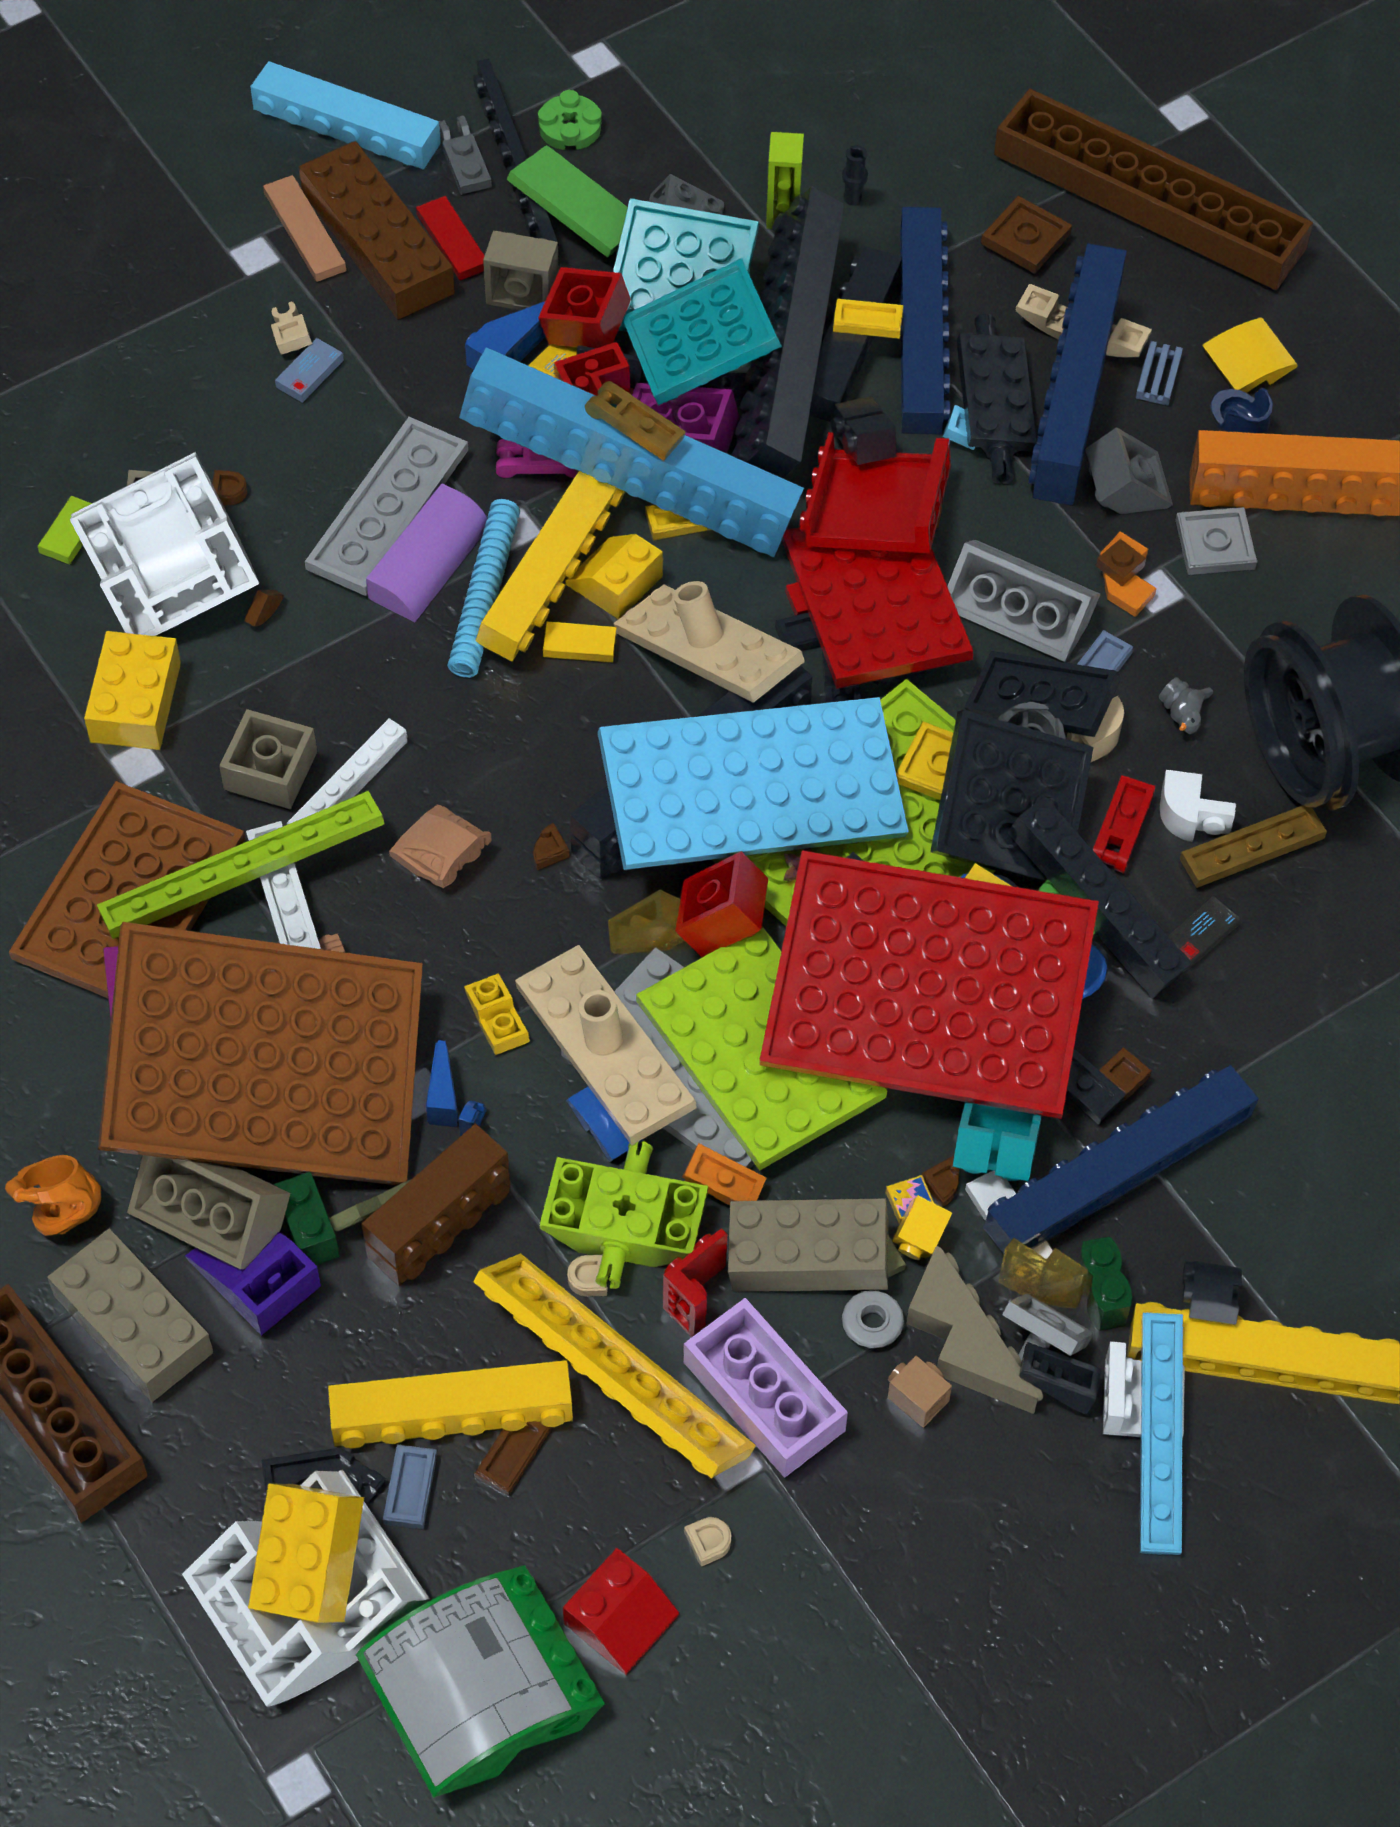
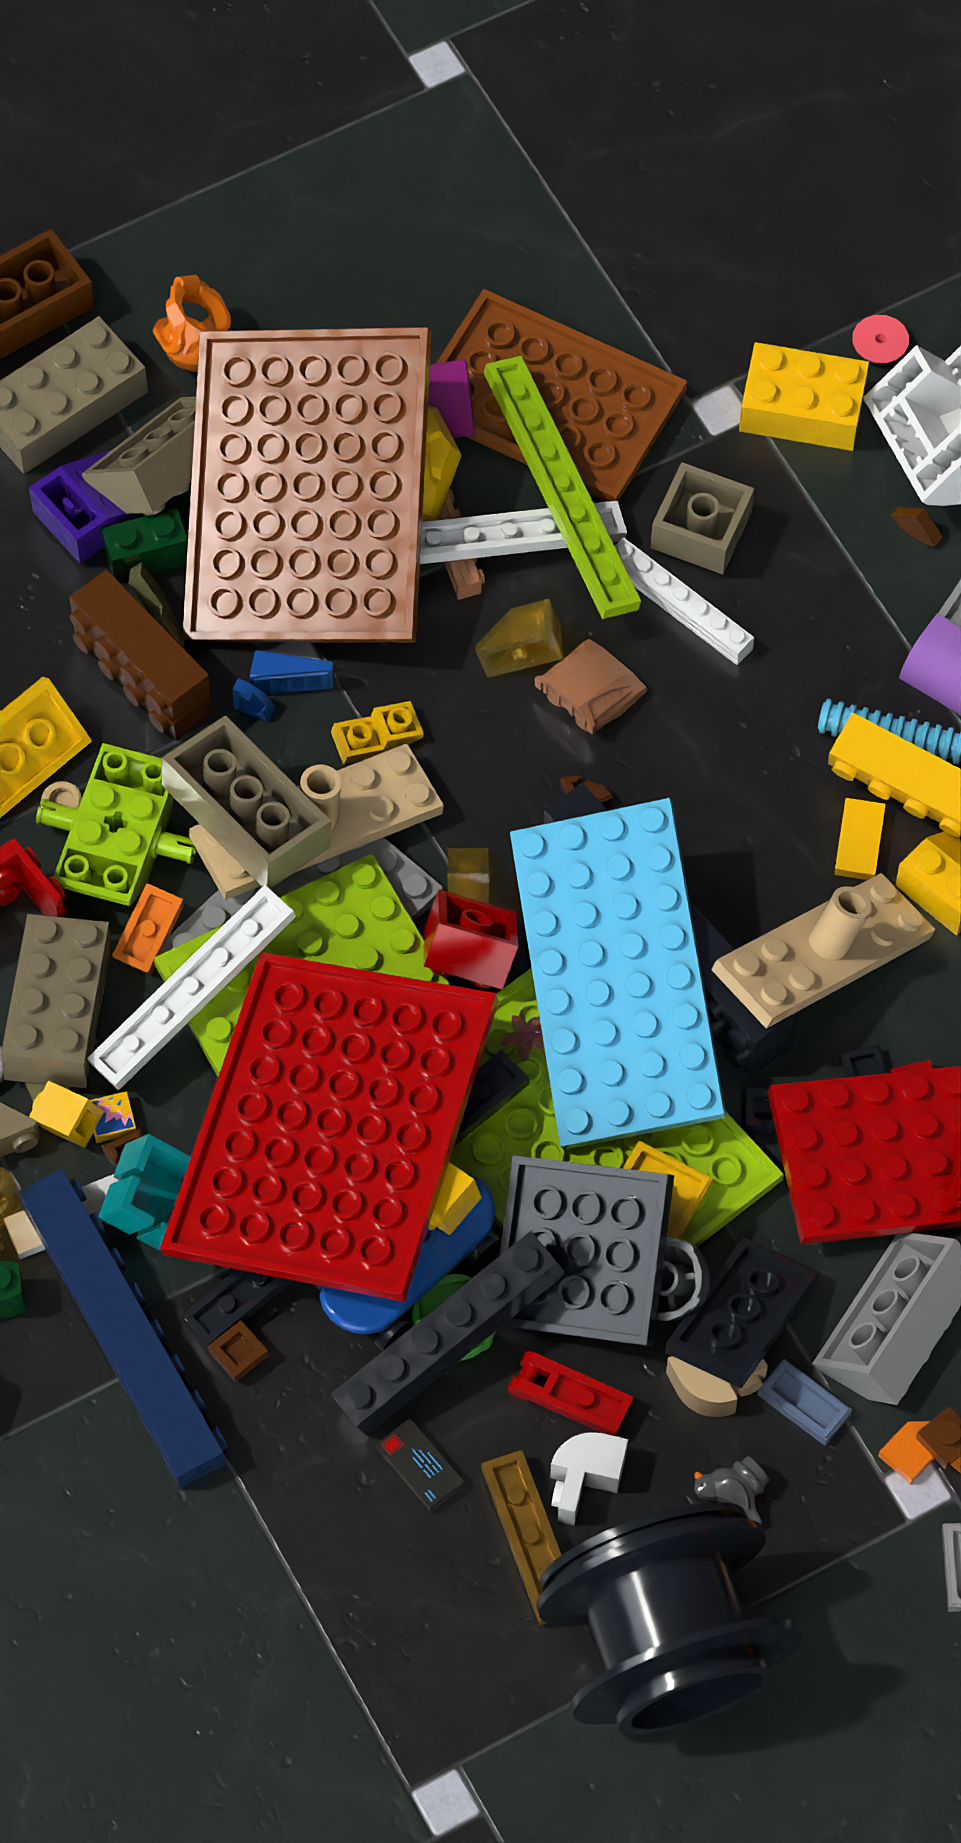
camera: 95 degrees right, 5 degrees up
none -> white plate [87,885,296,1090]
none -> dark tan brick [162,715,331,889]
none -> clear yellow slope [476,599,563,678]
none -> coral piece [853,315,909,364]

